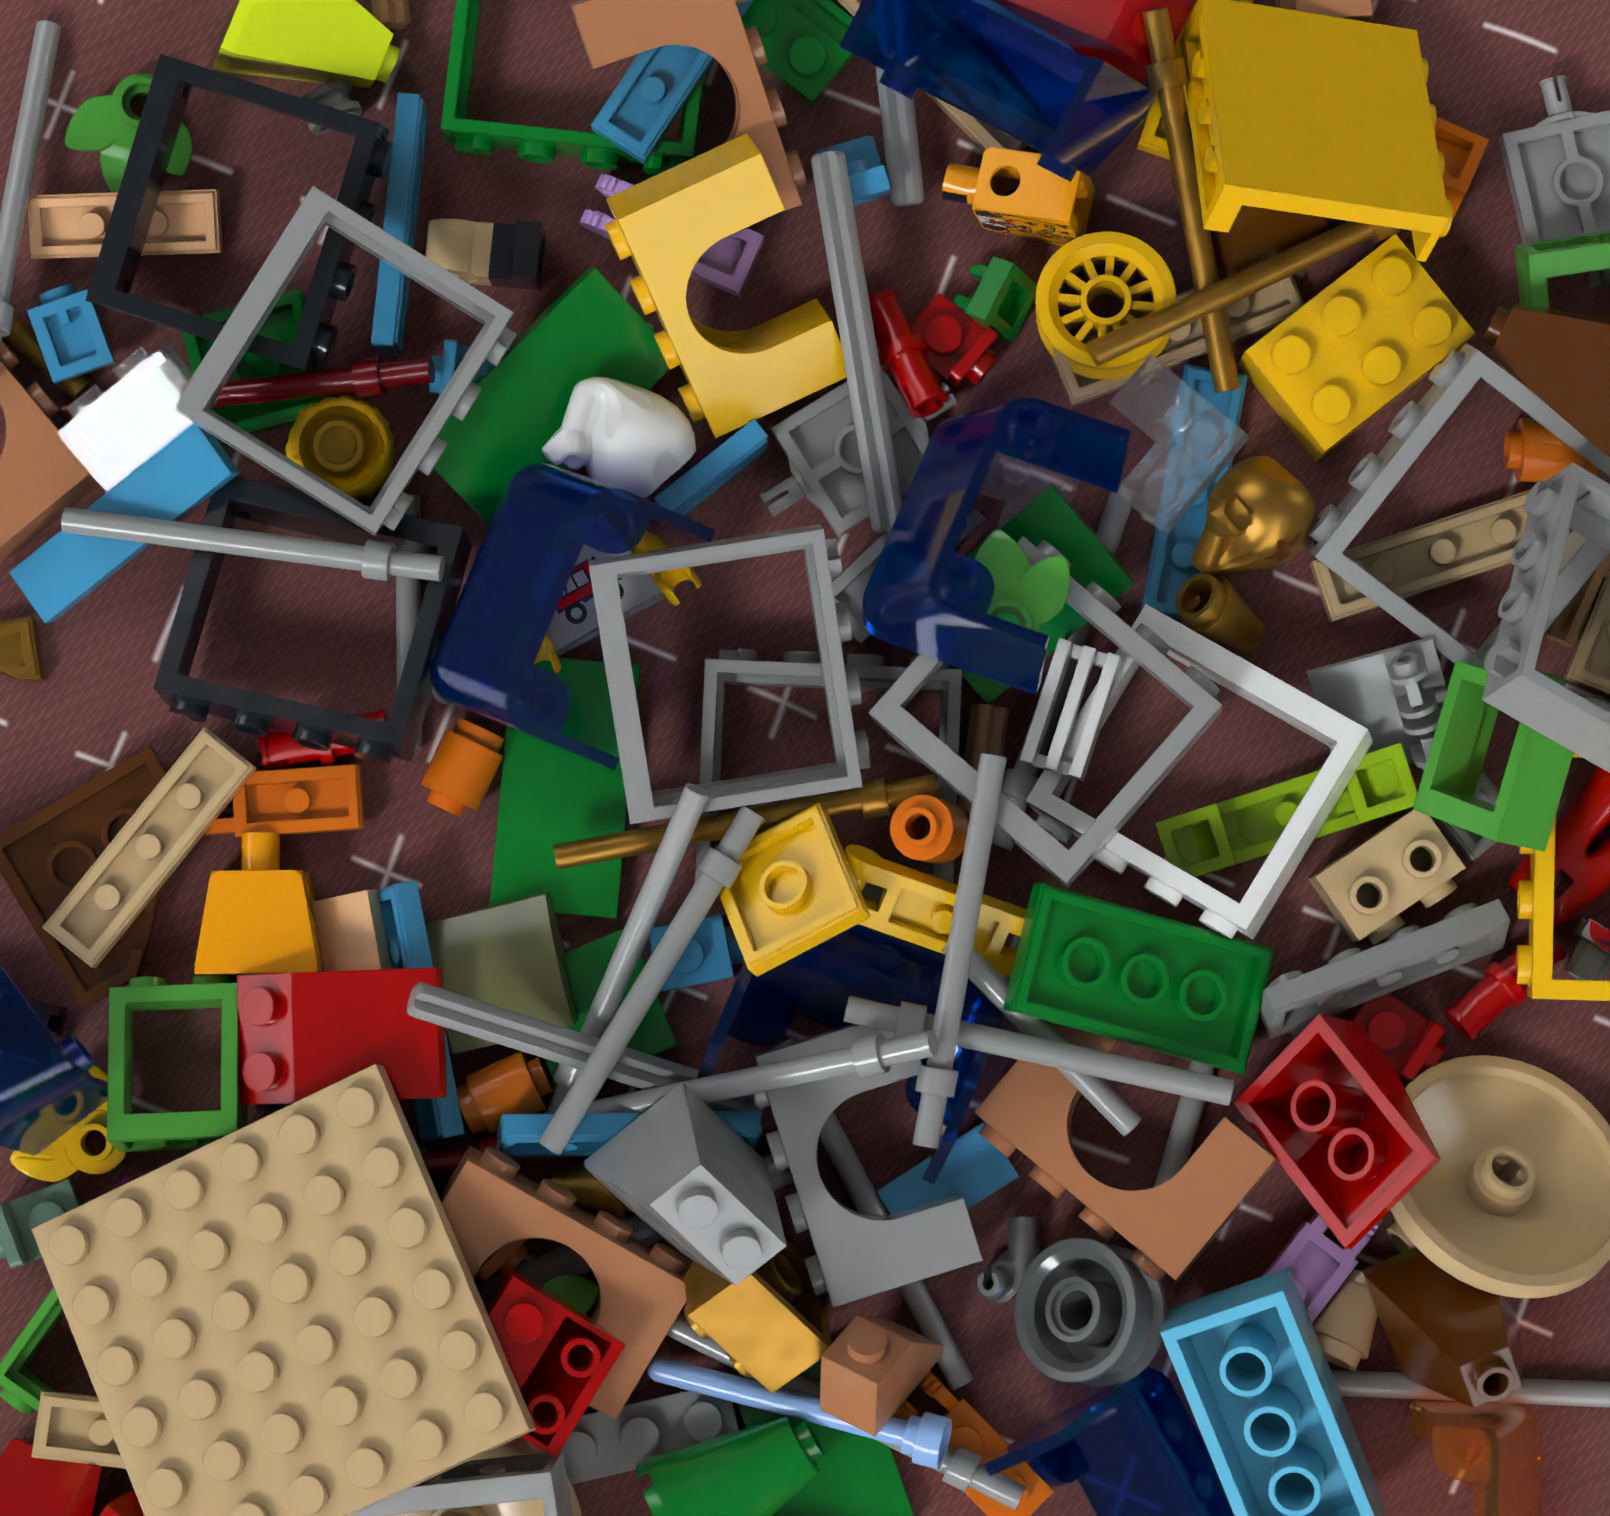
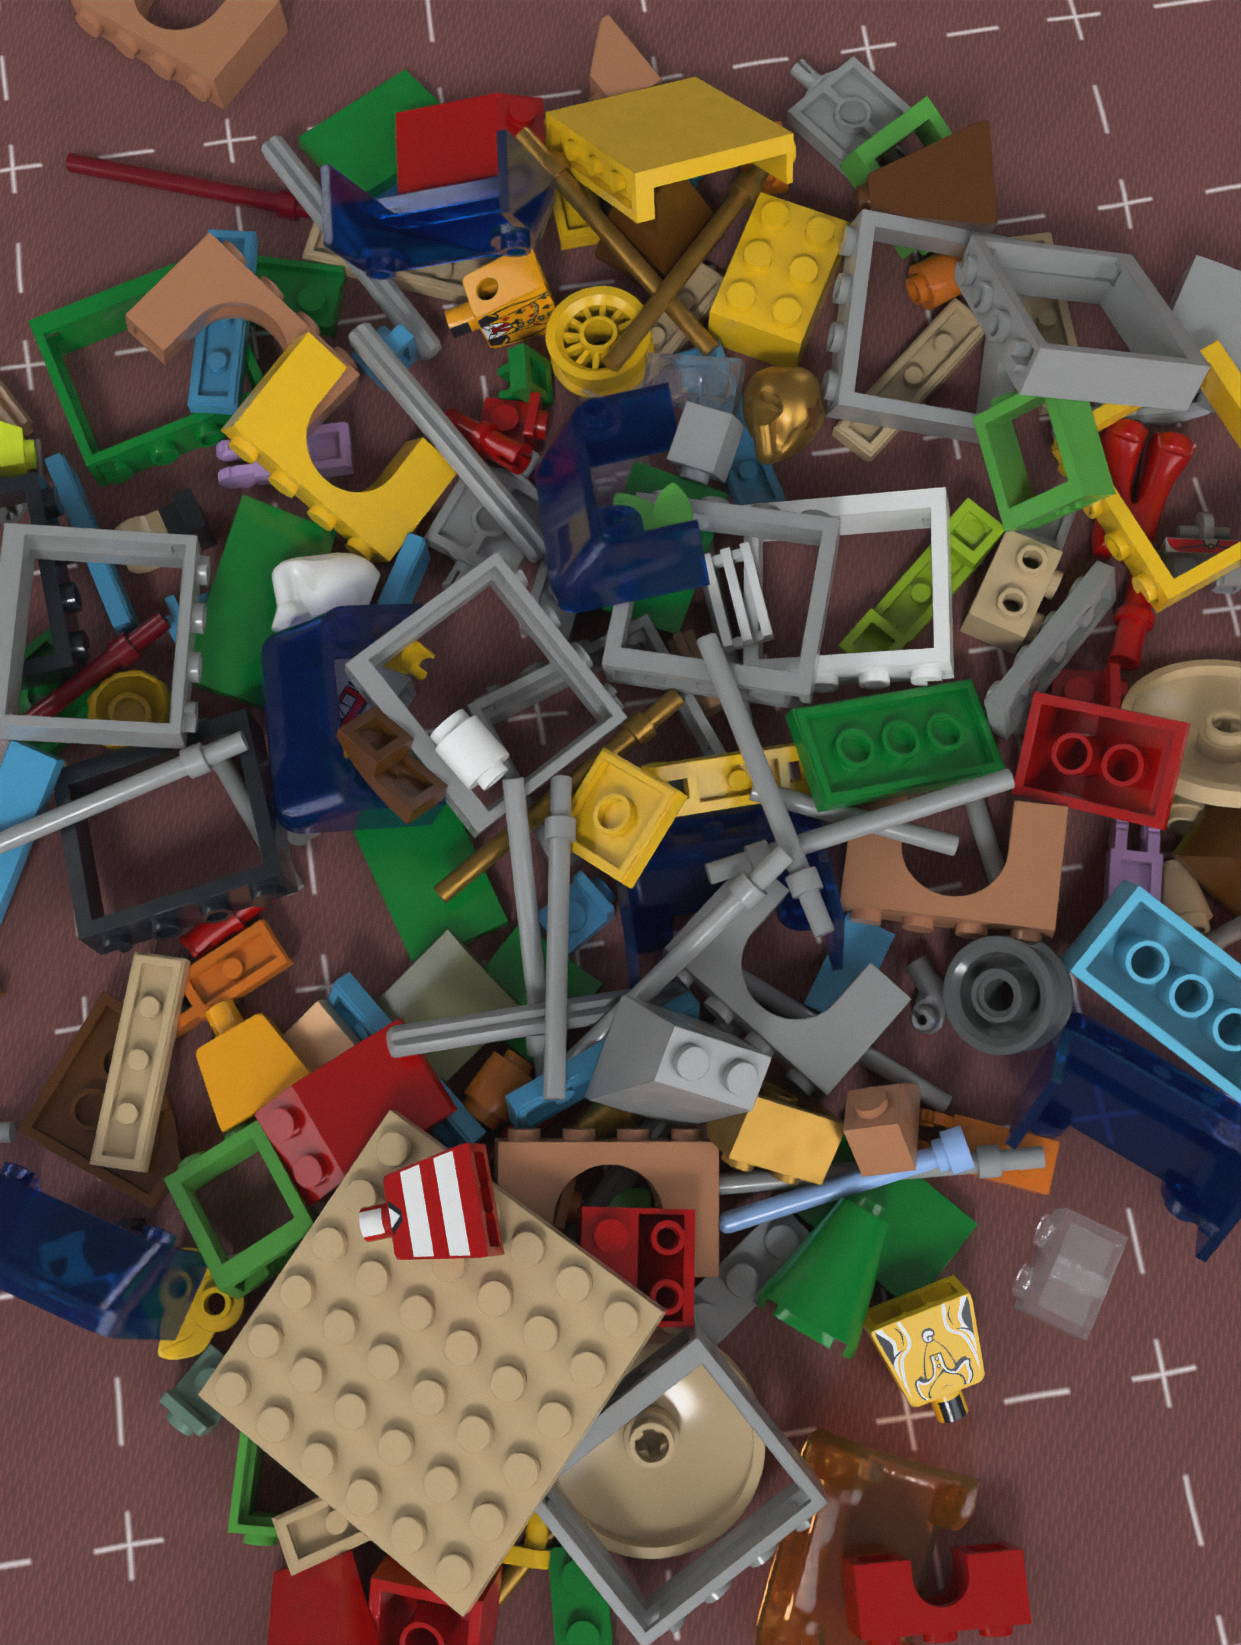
camera: 35 degrees left, 10 degrees down
orange brick [420,718,505,817] -> none
orange brick [890,795,969,864] -> none
pearl gold cone [1176,573,1265,653] -> none
light grey hinge [1307,636,1447,772] -> none
none -> reddish brown slope [336,706,448,825]
none -> red torso [359,1142,505,1260]
none -> white brick [430,709,510,791]
none -> light grey brick [667,401,745,486]

